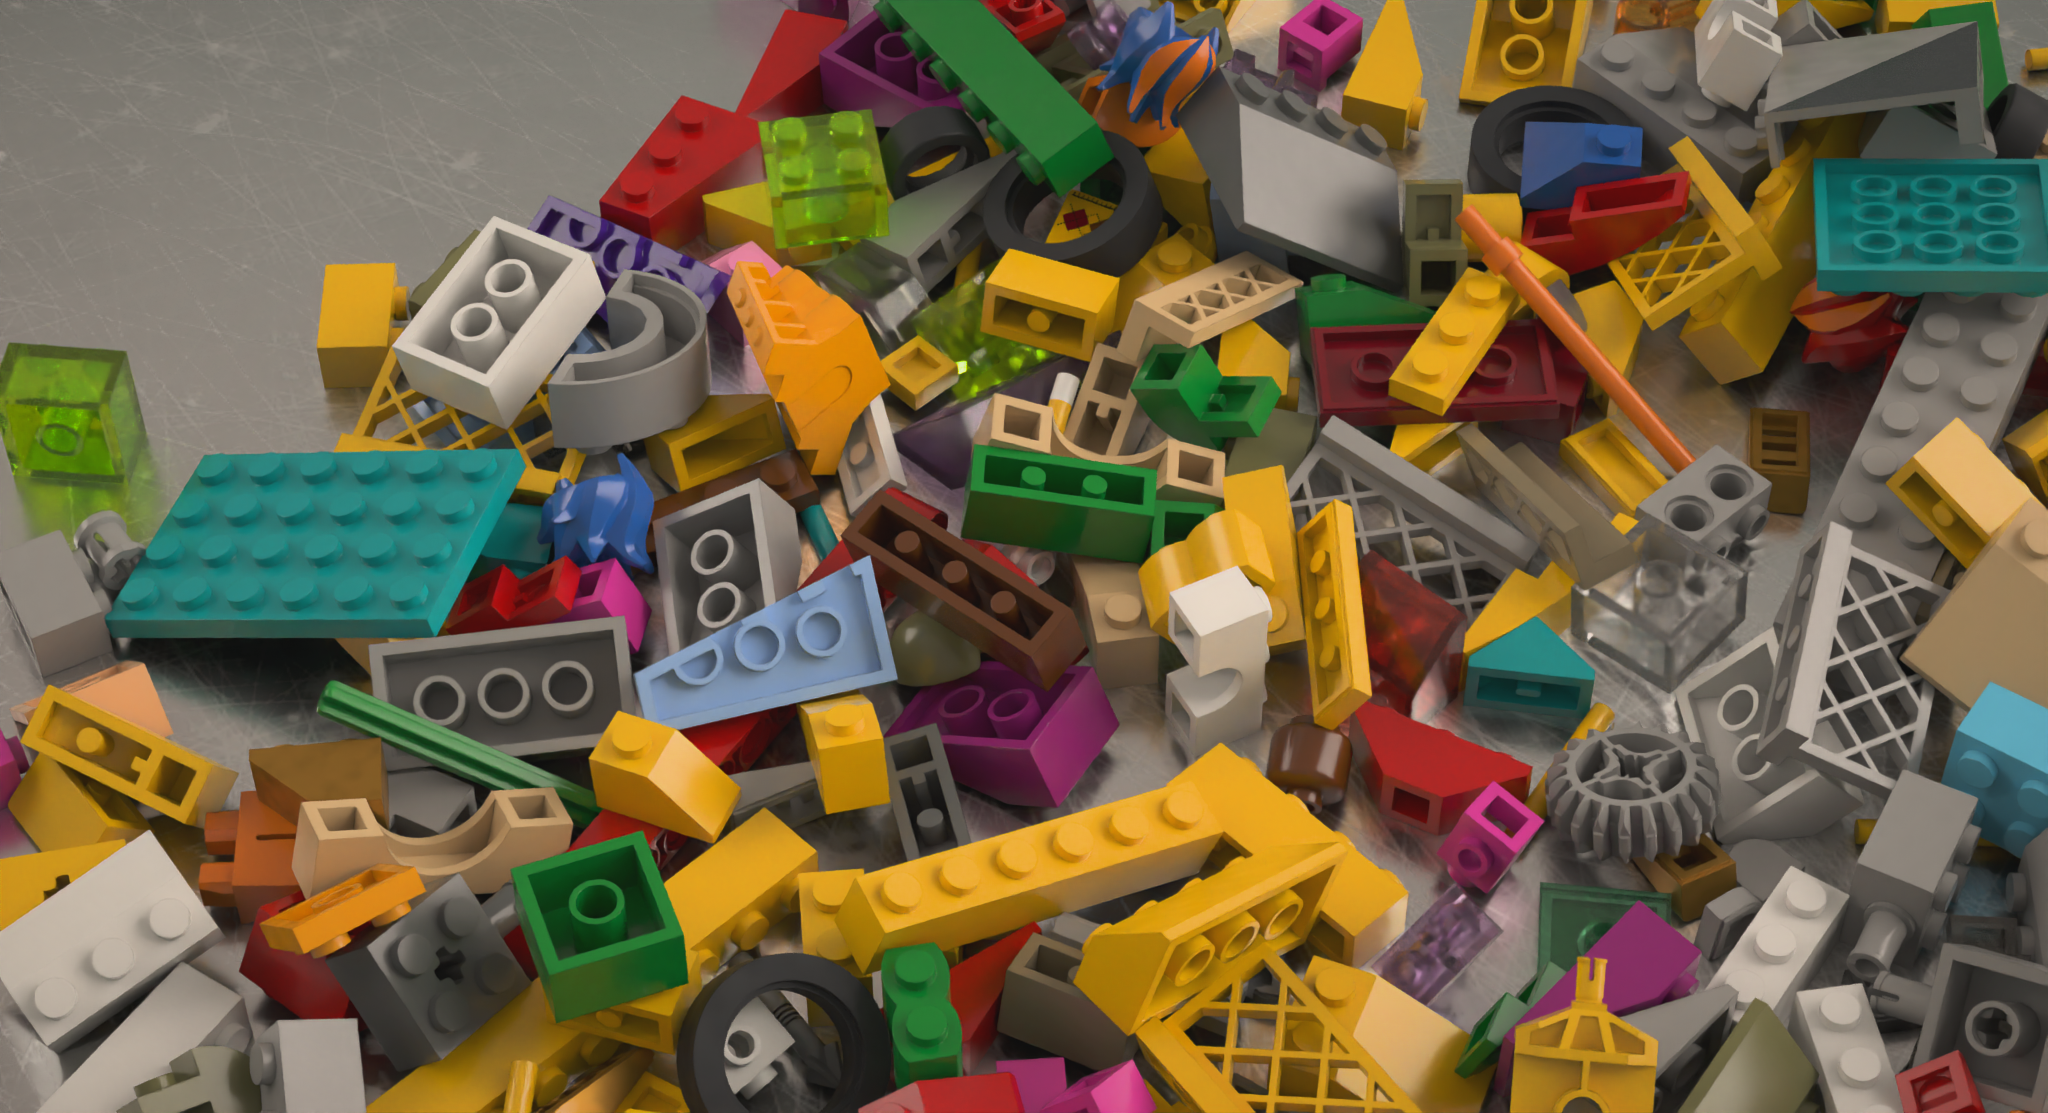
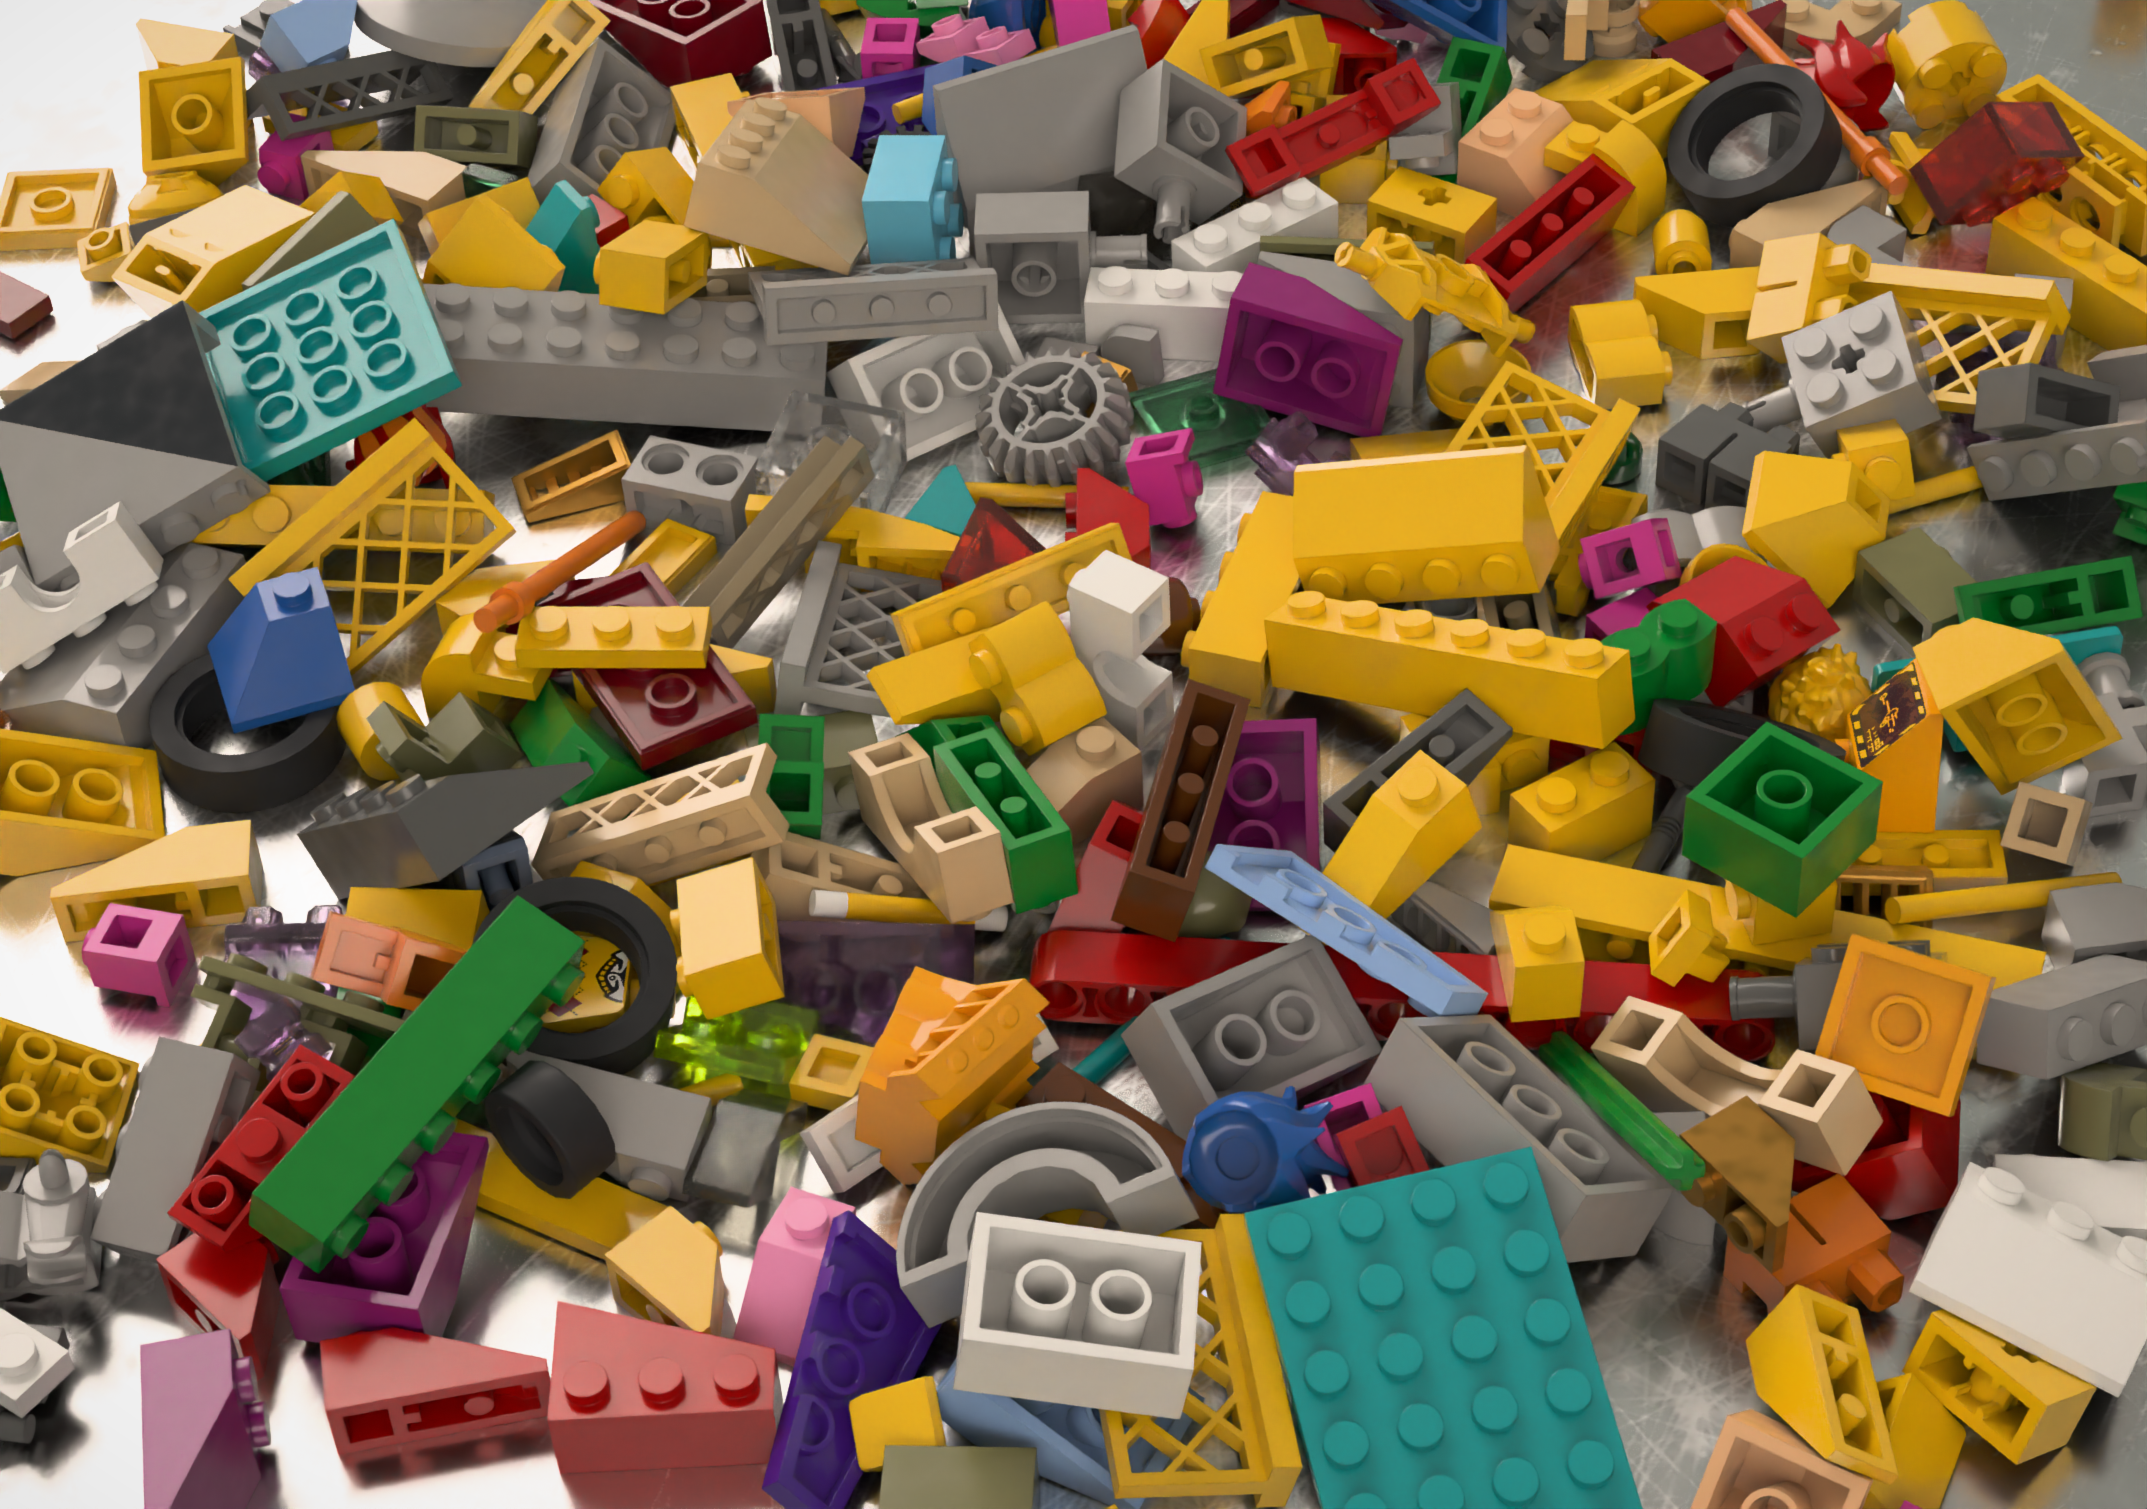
camera: 115 degrees left, 5 degrees down
clear neon green brick [758,109,890,249] -> none
blue hair [1096,1,1219,130] -> none
green slope [1454,961,1567,1079] -> none
red slope [1520,171,1692,276] -> none

